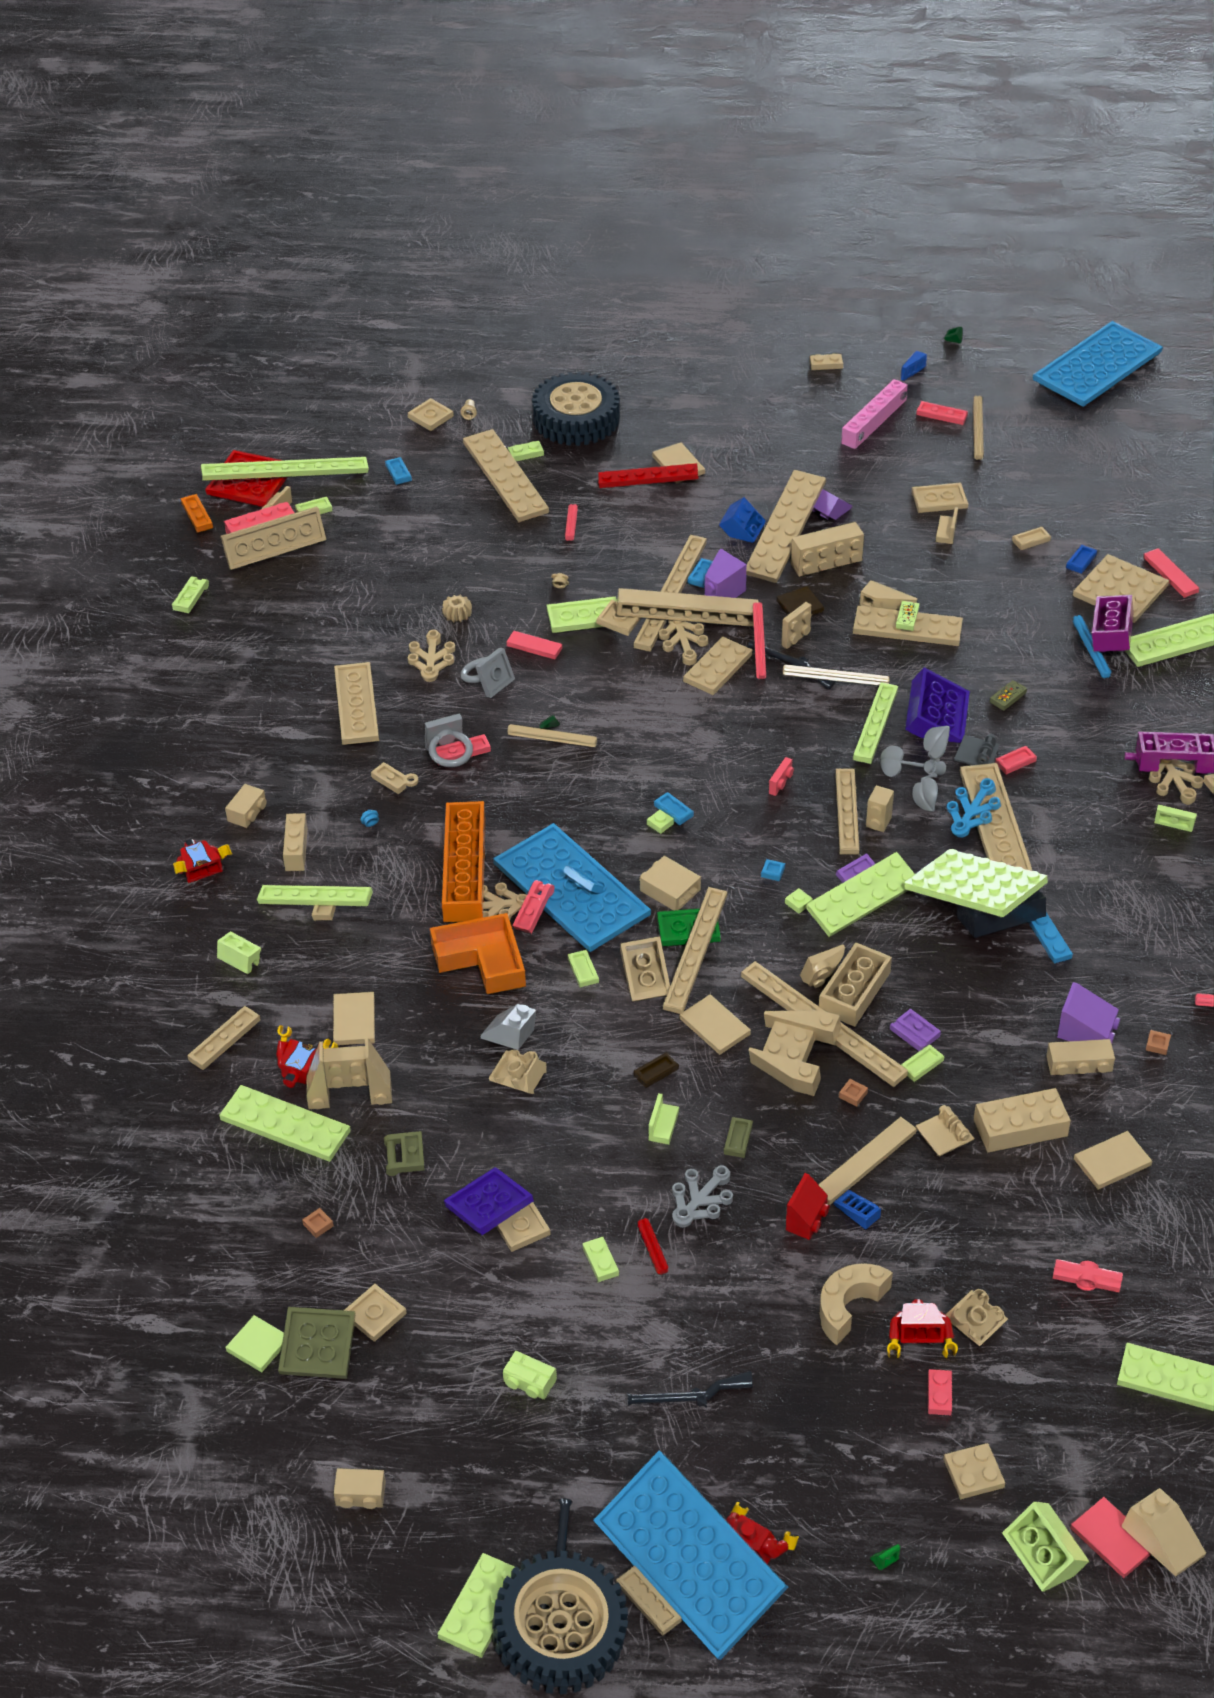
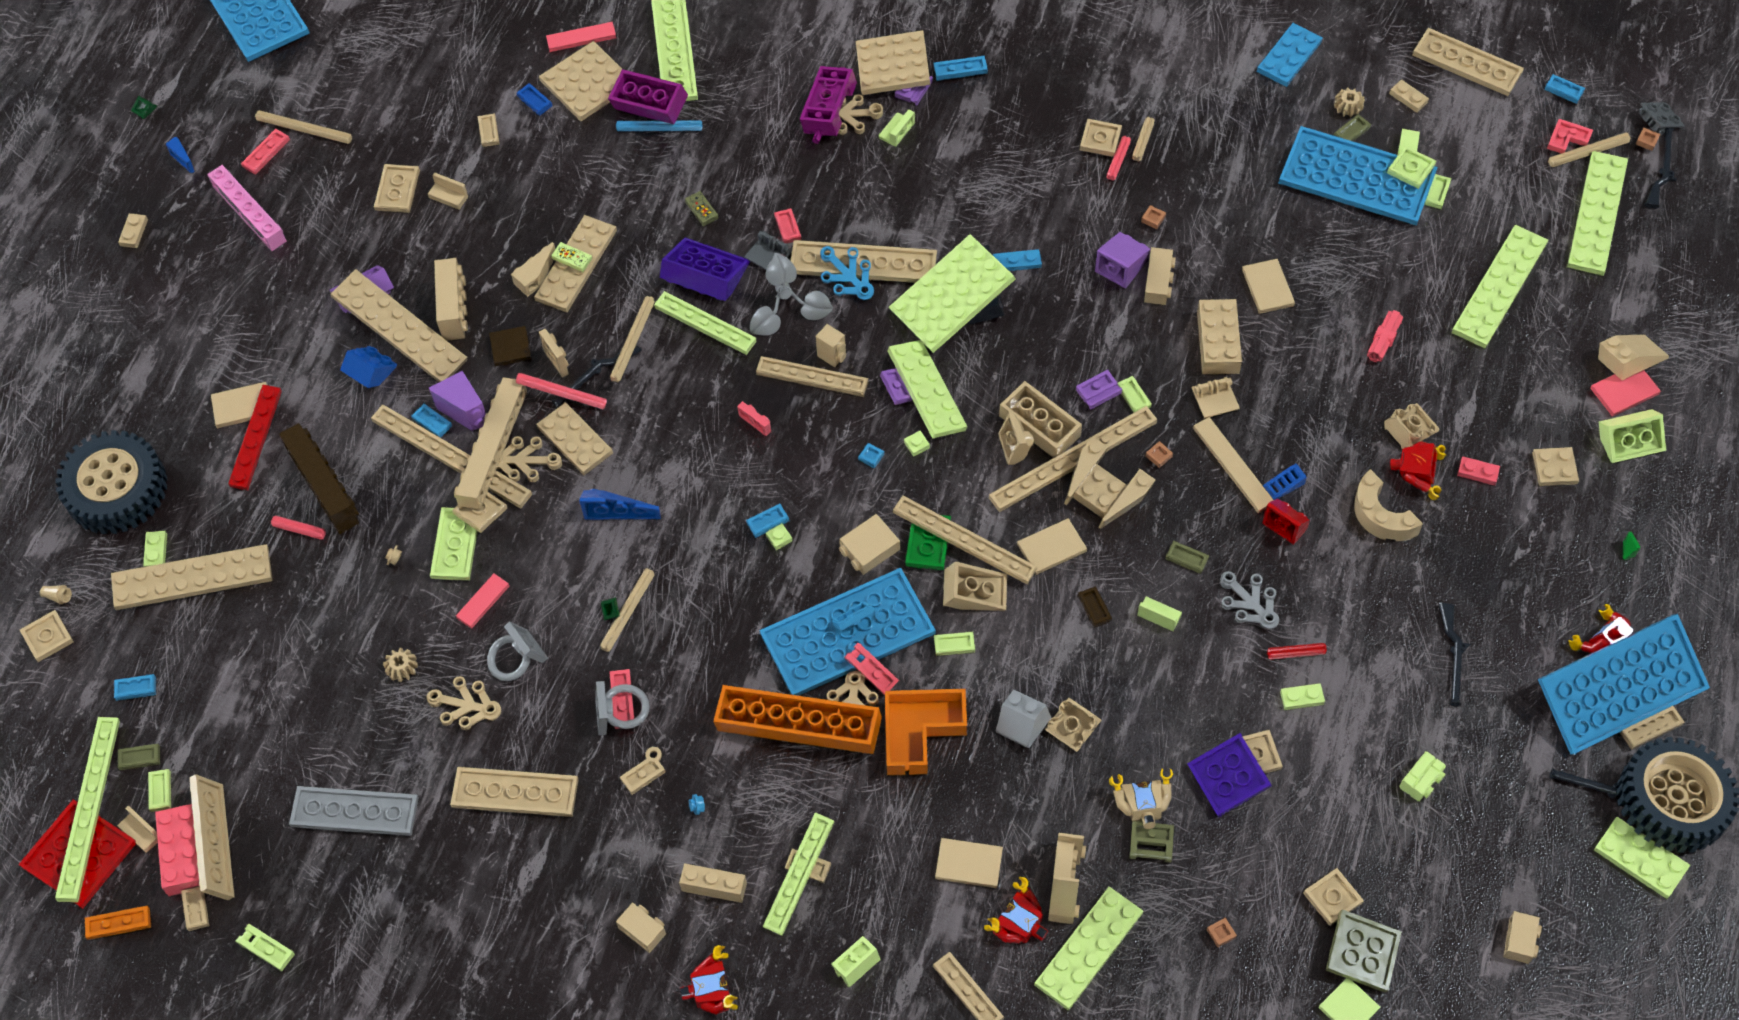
camera: 75 degrees left, 15 degrees up
none -> olive tile [118,744,160,770]
none -> tan plate [181,886,209,931]
none -> dark brown brick [279,423,359,535]
none -> light grey plate [289,786,419,836]
none -> blue wedge [580,489,661,520]
none -> tan torso [1109,769,1173,829]

